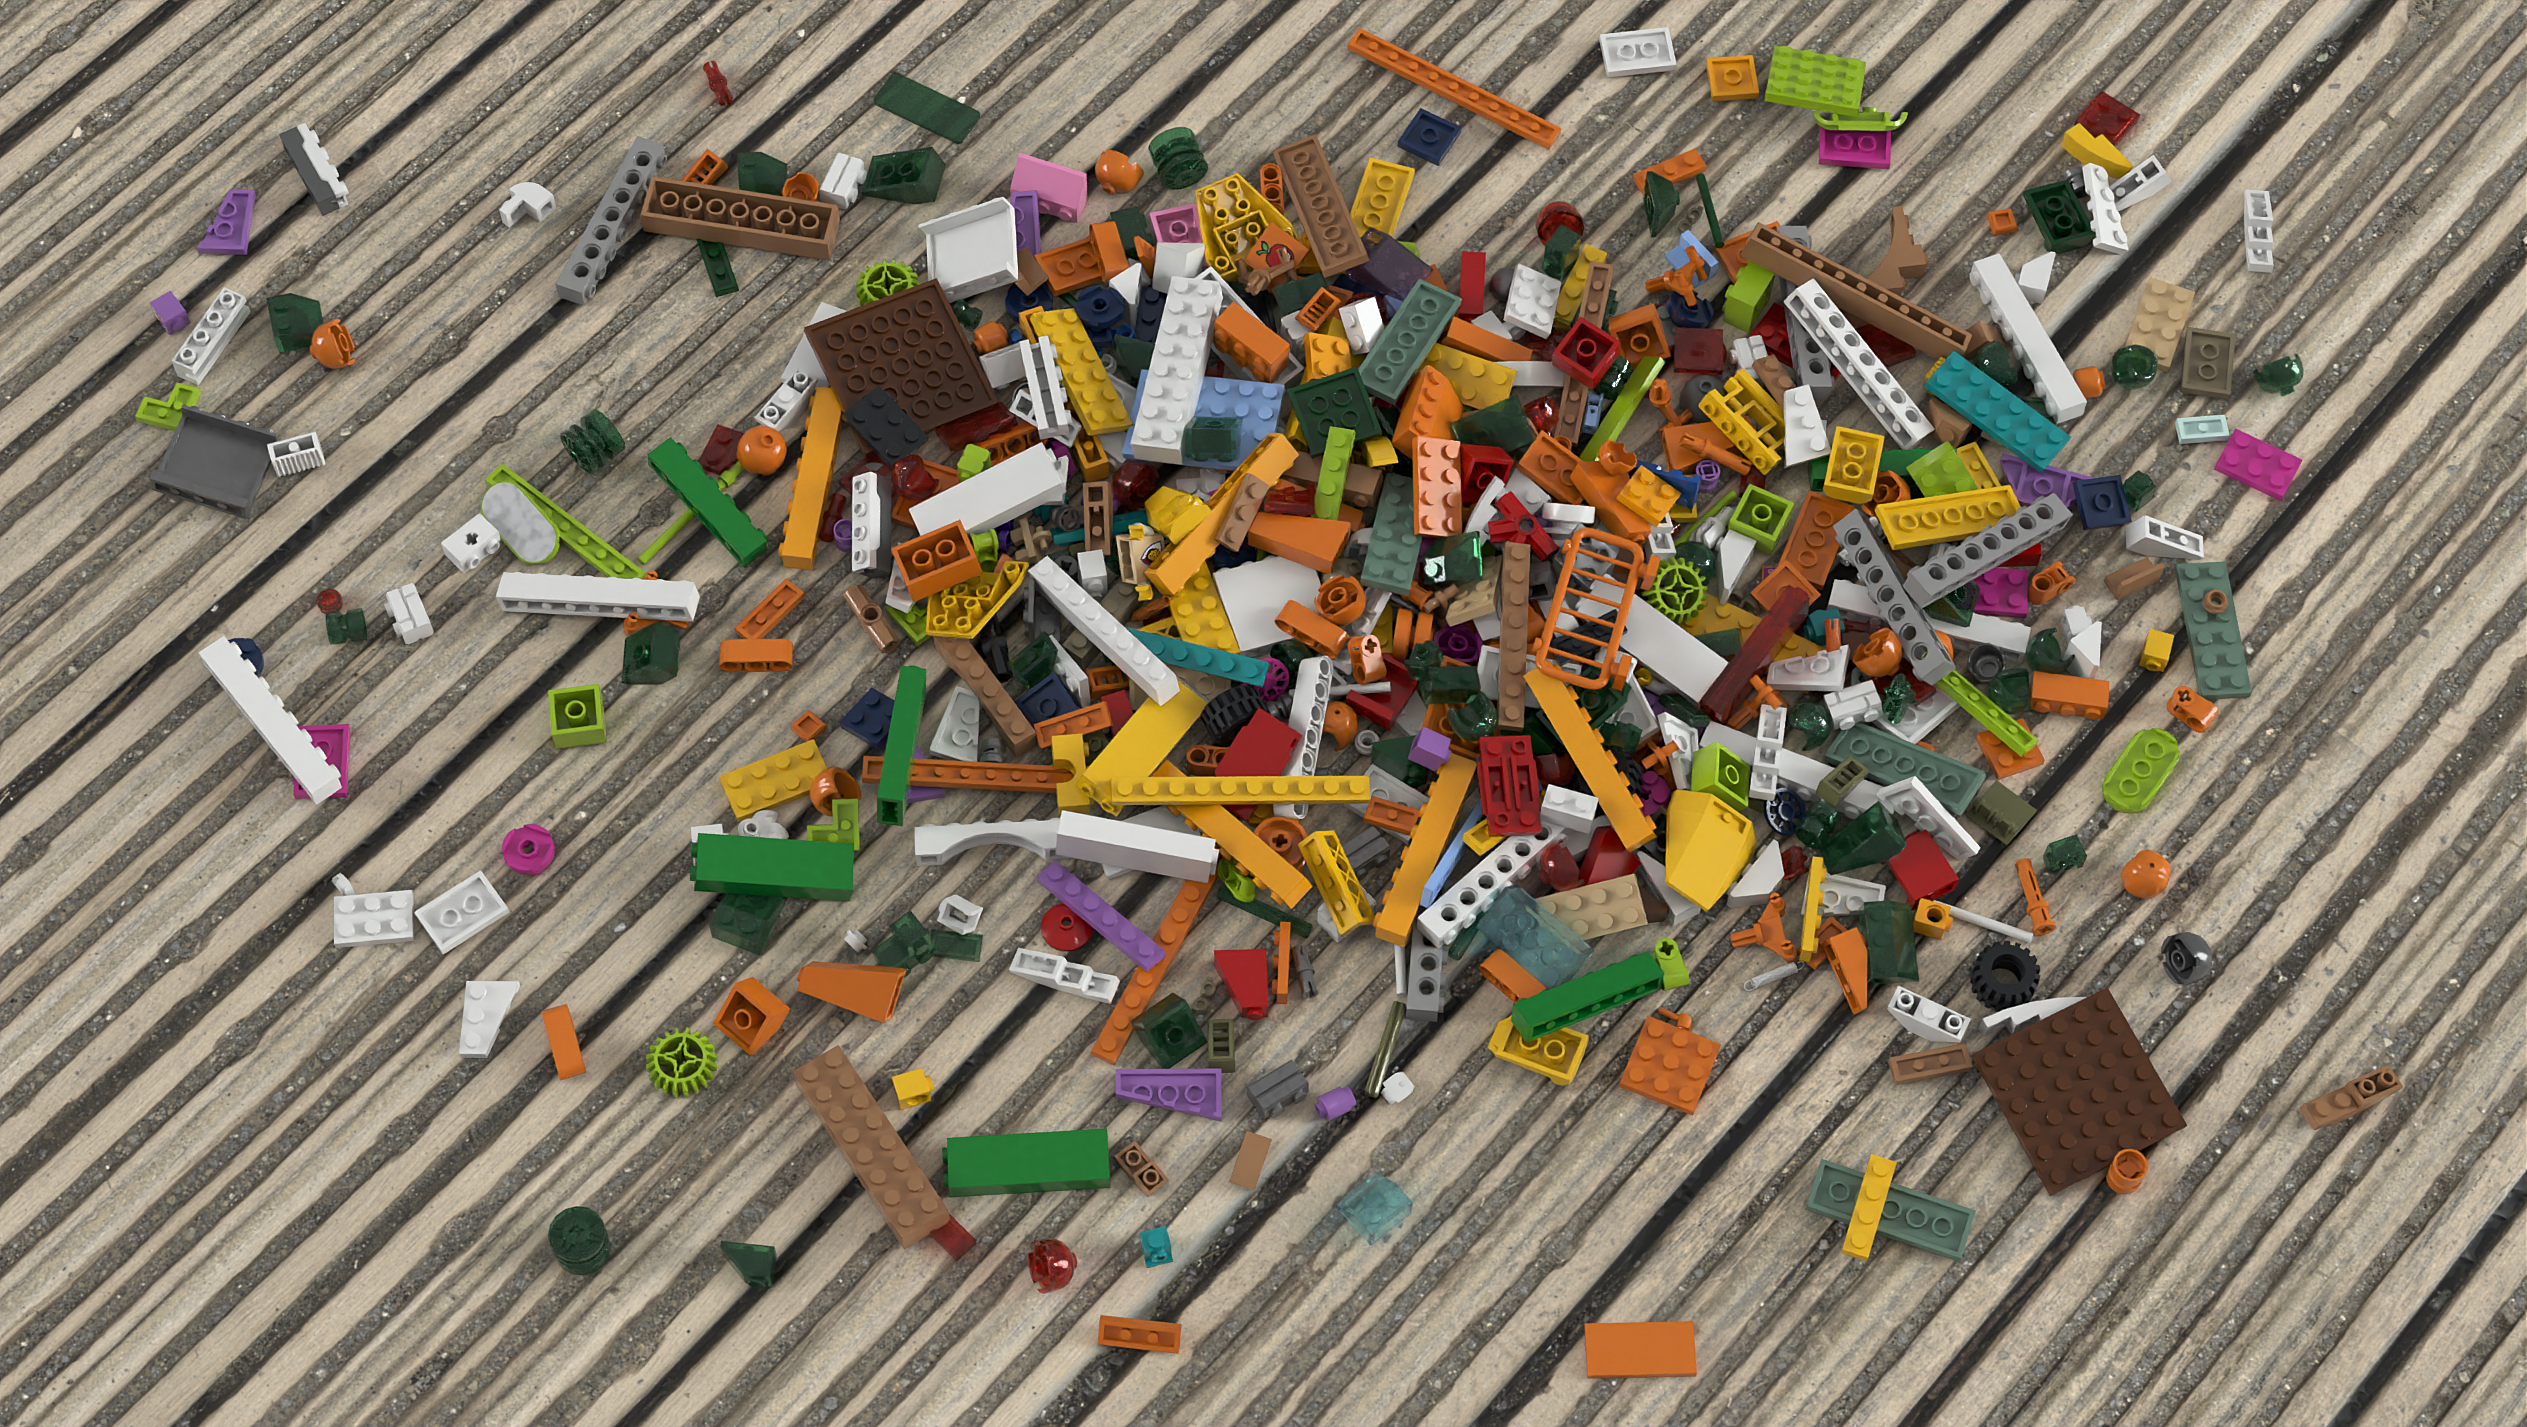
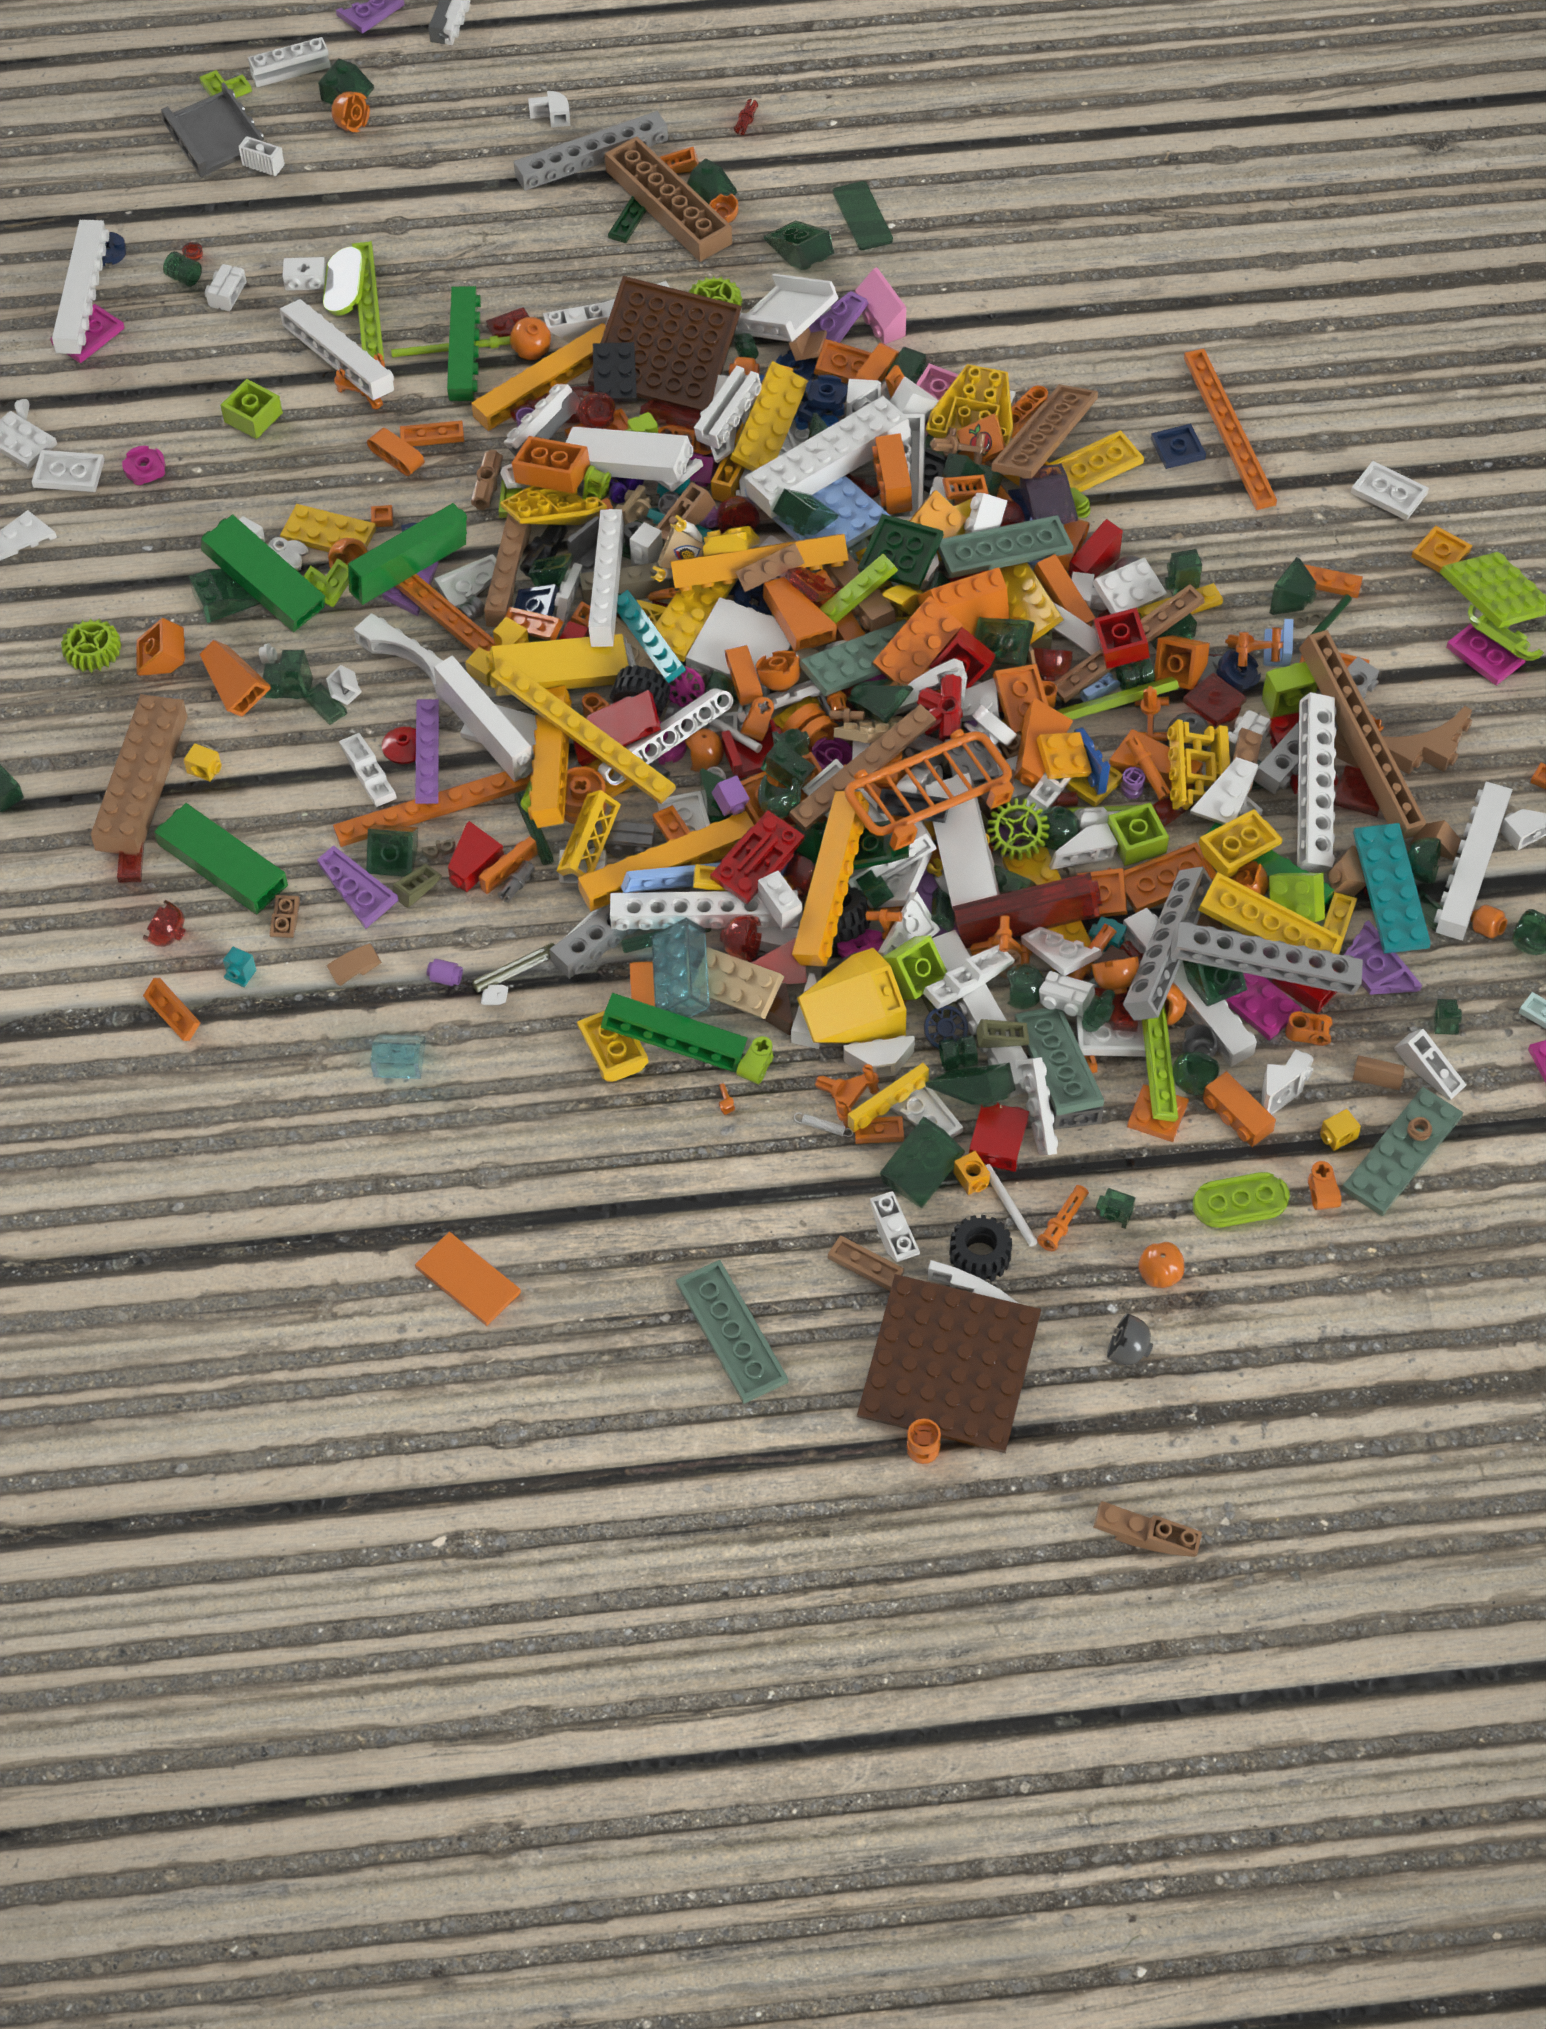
camera: 45 degrees right, 5 degrees down
medium lavender brick [150,291,190,335] -> none
orange beam [541,1004,586,1080] -> none
clear green wheel [560,409,626,475] -> none
clear green slope [621,622,680,685] -> none
white brick [819,153,867,210] -> none
orange cylinder [1095,150,1144,195] -> none
clear green wheel [1148,127,1208,190] -> none
flat silver brick [1247,1060,1309,1119] -> none
clear red cylinder [1536,201,1584,249] -> none
orange hair [1598,440,1637,475] -> none
orange plate [1619,1015,1721,1116] -> none
clear red tile [1780,845,1809,880] -> none
orange slope [1821,927,1867,1015] -> none
yellow plate [1841,1154,1897,1262] -> none
olive hinge [1966,780,2037,846] -> none
clear green piece [2025,627,2075,674] -> none
dark blue plate [2072,475,2132,530] -> none

